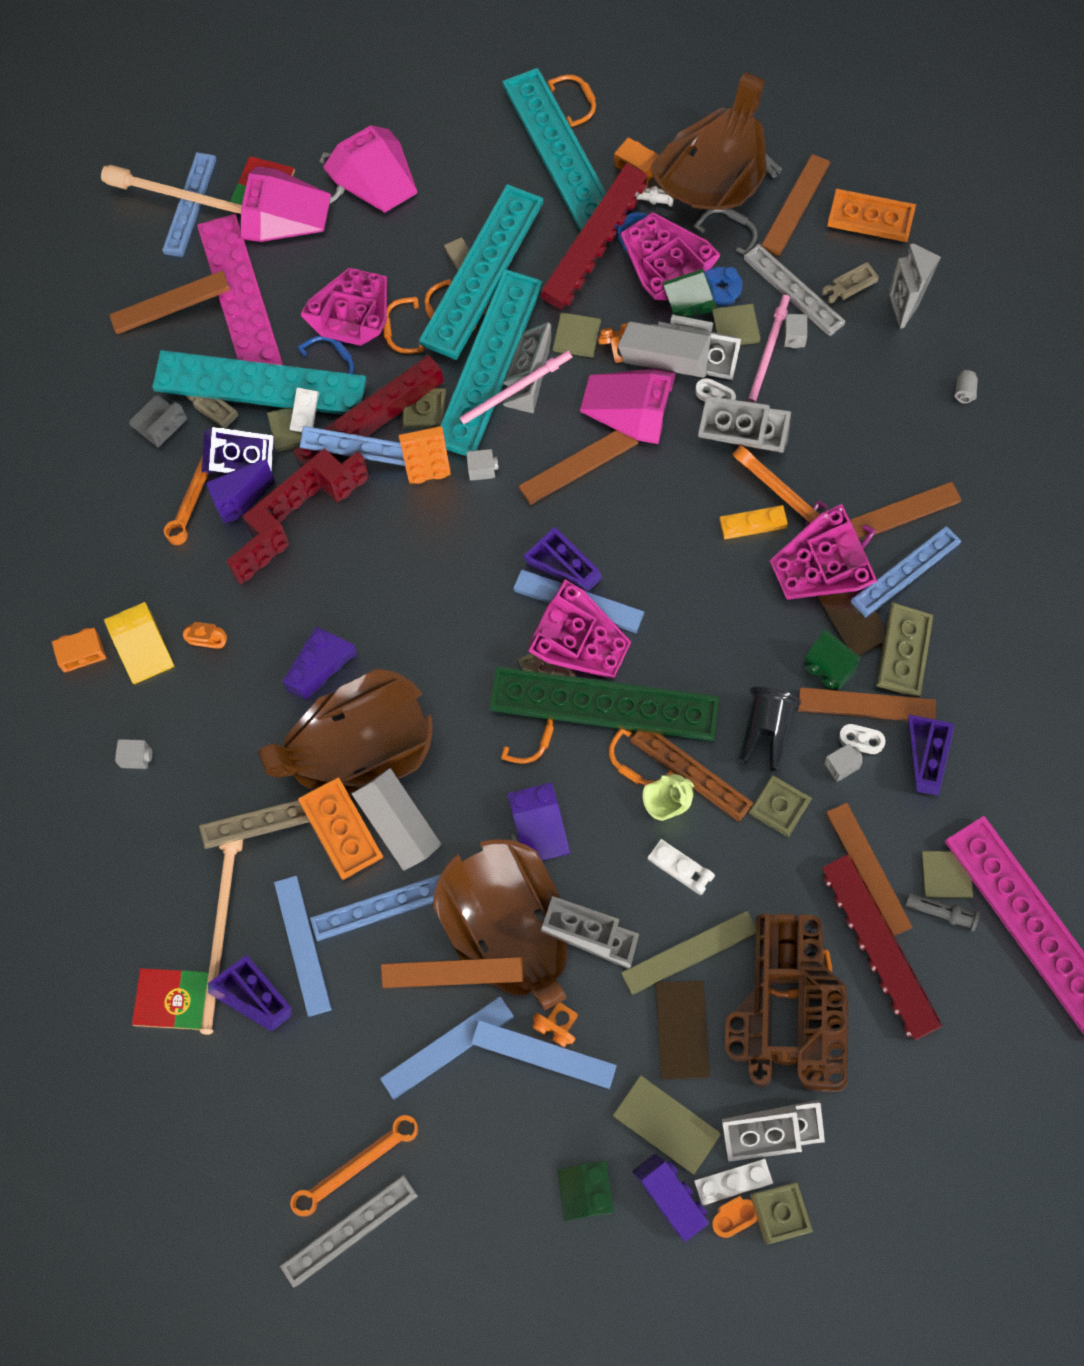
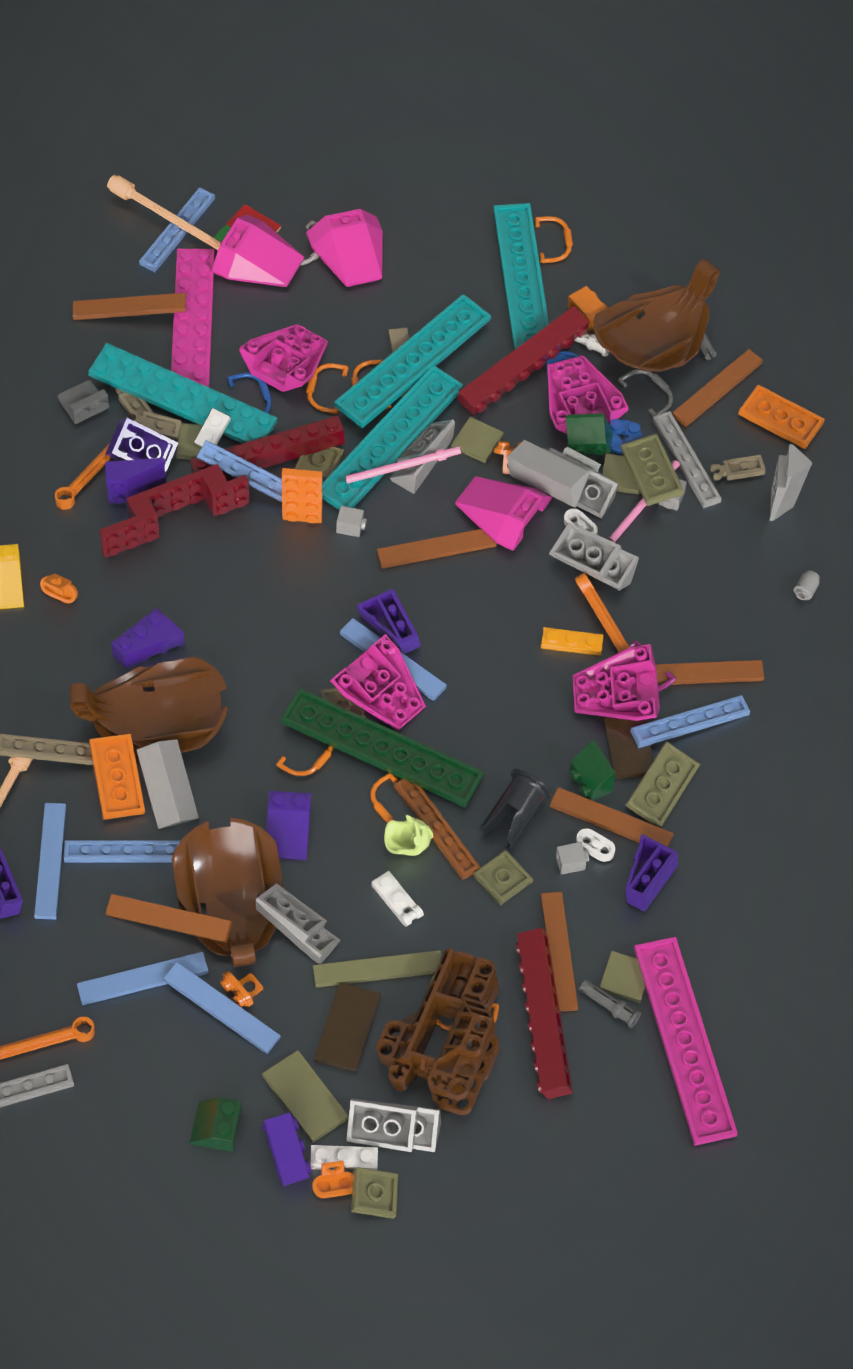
camera: 10 degrees right, 10 degrees down
none -> dark tan plate [128,410,181,441]
none -> olive tile [621,434,684,506]

